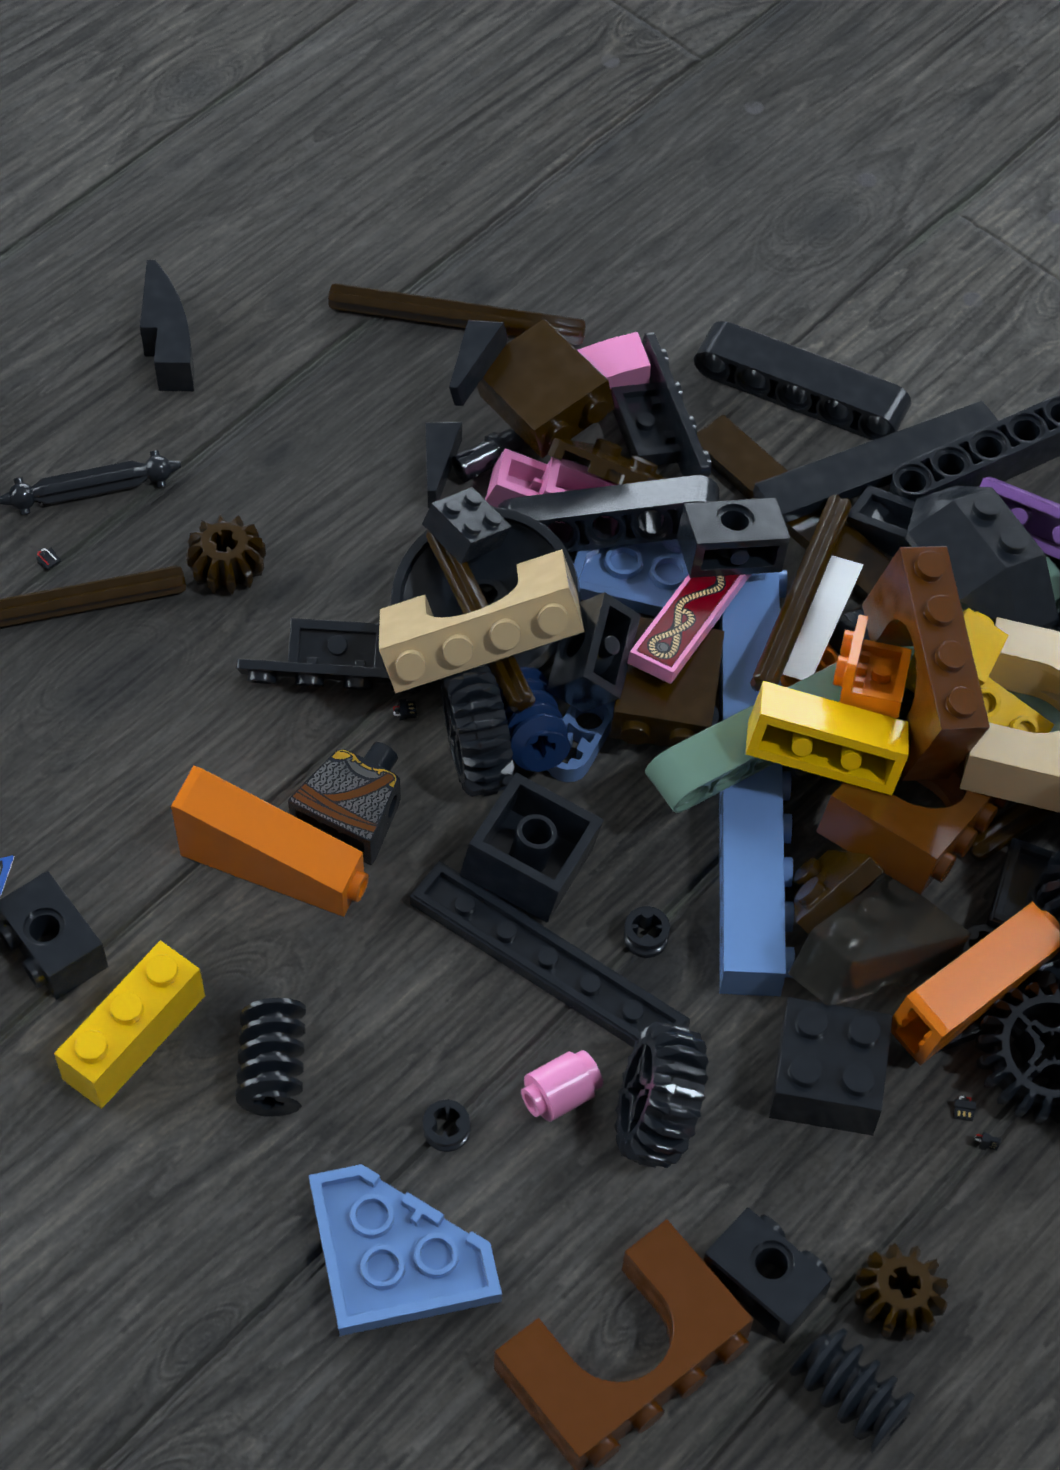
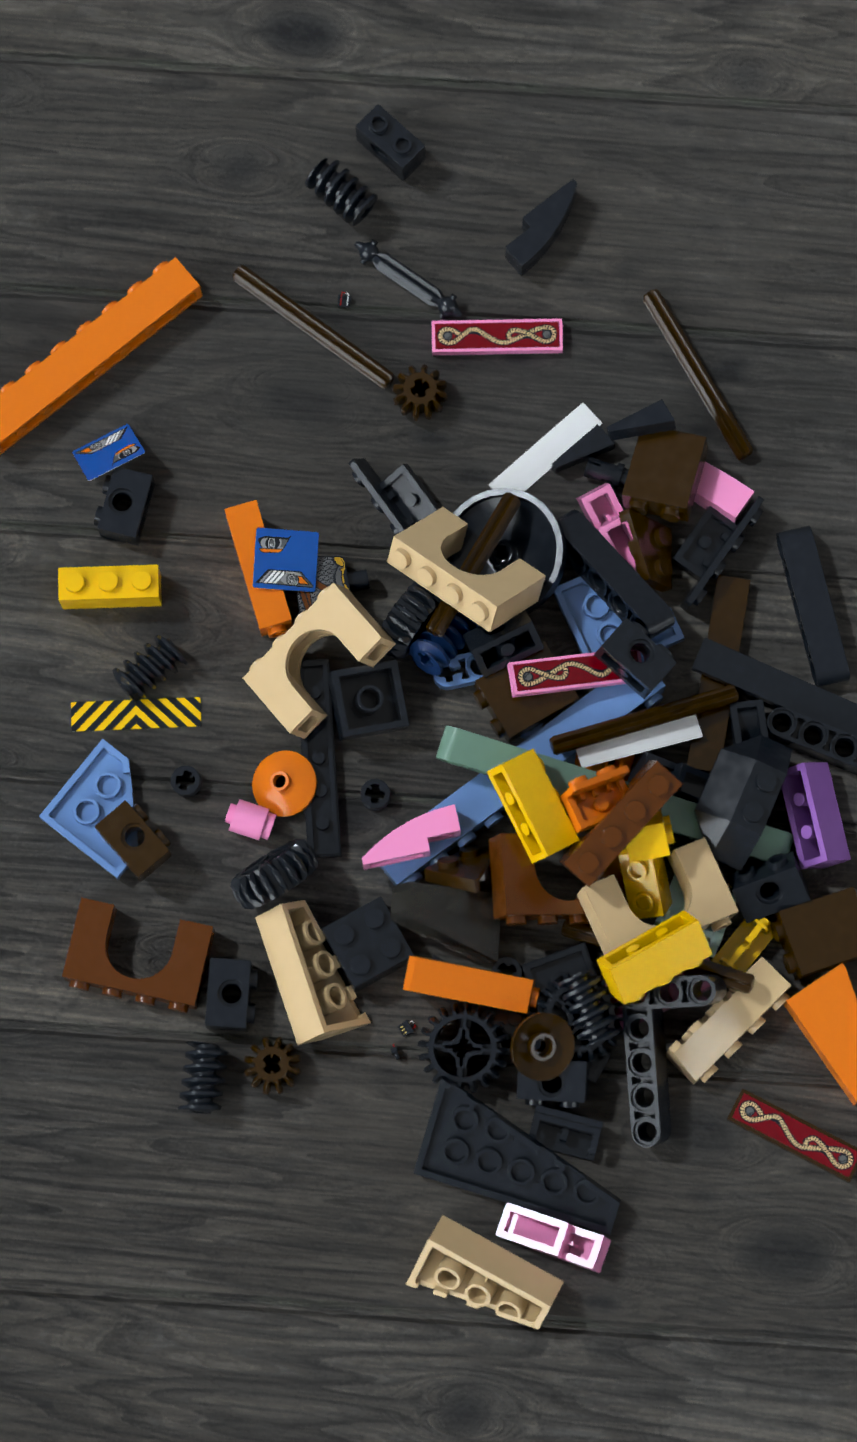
camera: 55 degrees right, 20 degrees up
black piece [422,487,511,564] -> none
none -> sticker [71,697,201,732]
none -> dark brown brick [94,800,172,882]
none -> tan arch [243,583,396,739]
none -> orange dish [252,751,317,817]
none -> blue sticker [253,528,319,592]
none -> tan wedge [255,900,371,1045]
none -> bright pink slope [362,804,461,870]
none -> tile [432,319,563,356]
none -> white sticker [488,402,603,492]

